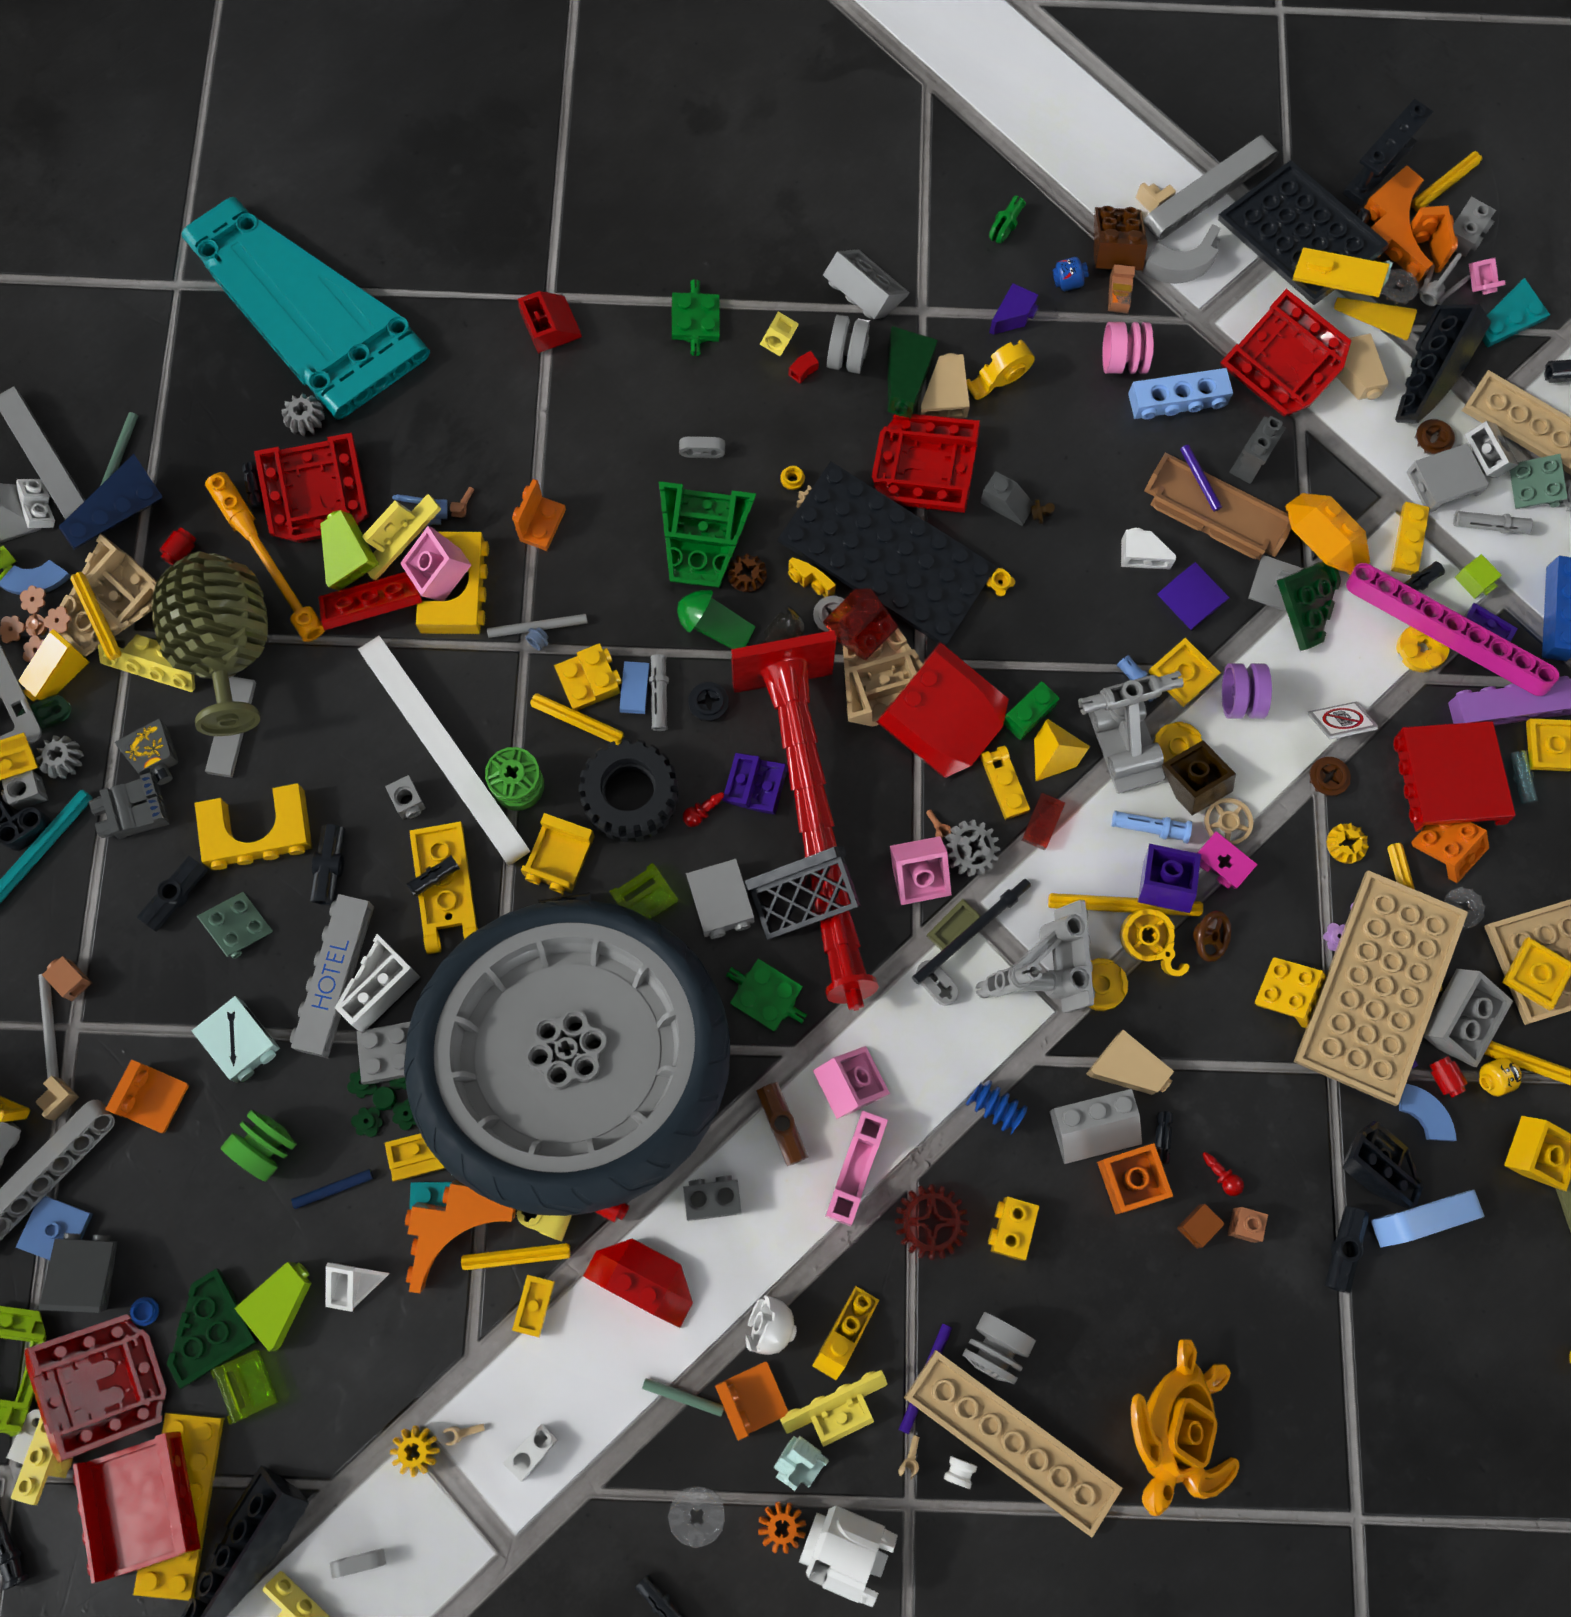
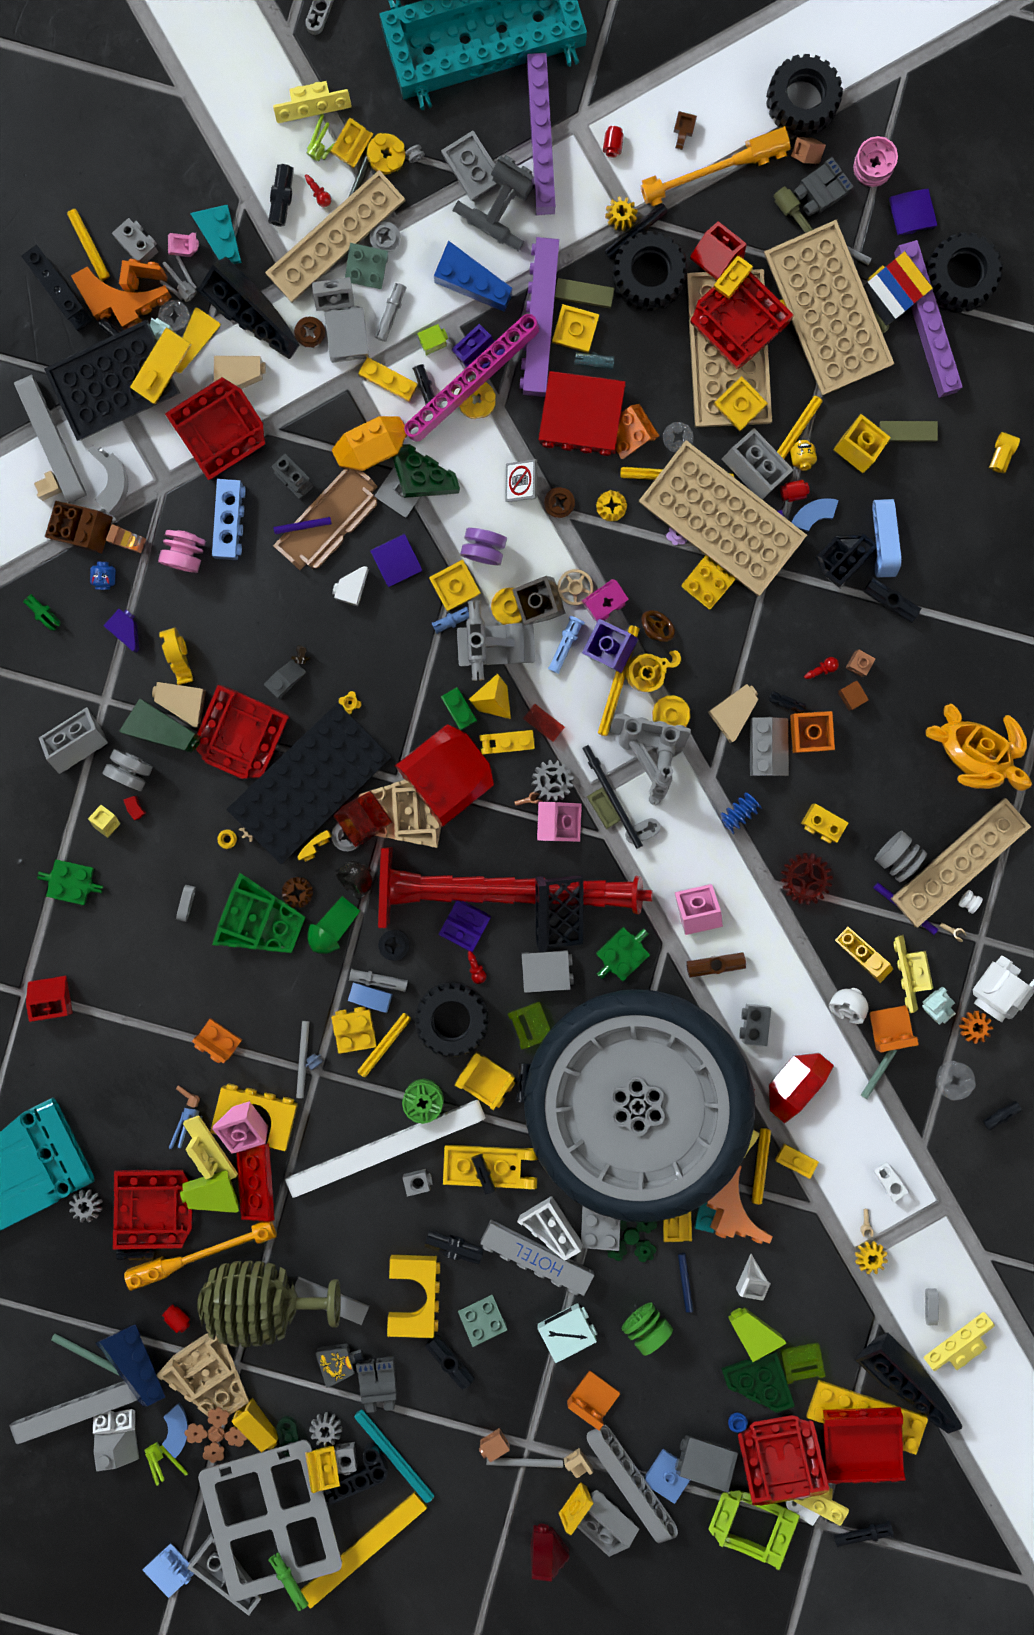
camera: 75 degrees left, 15 degrees up
yellow axle [70,572,122,660] -> none
light yellow bracket [98,634,195,692] -> none
bright pink arch [825,1111,888,1226] -> none

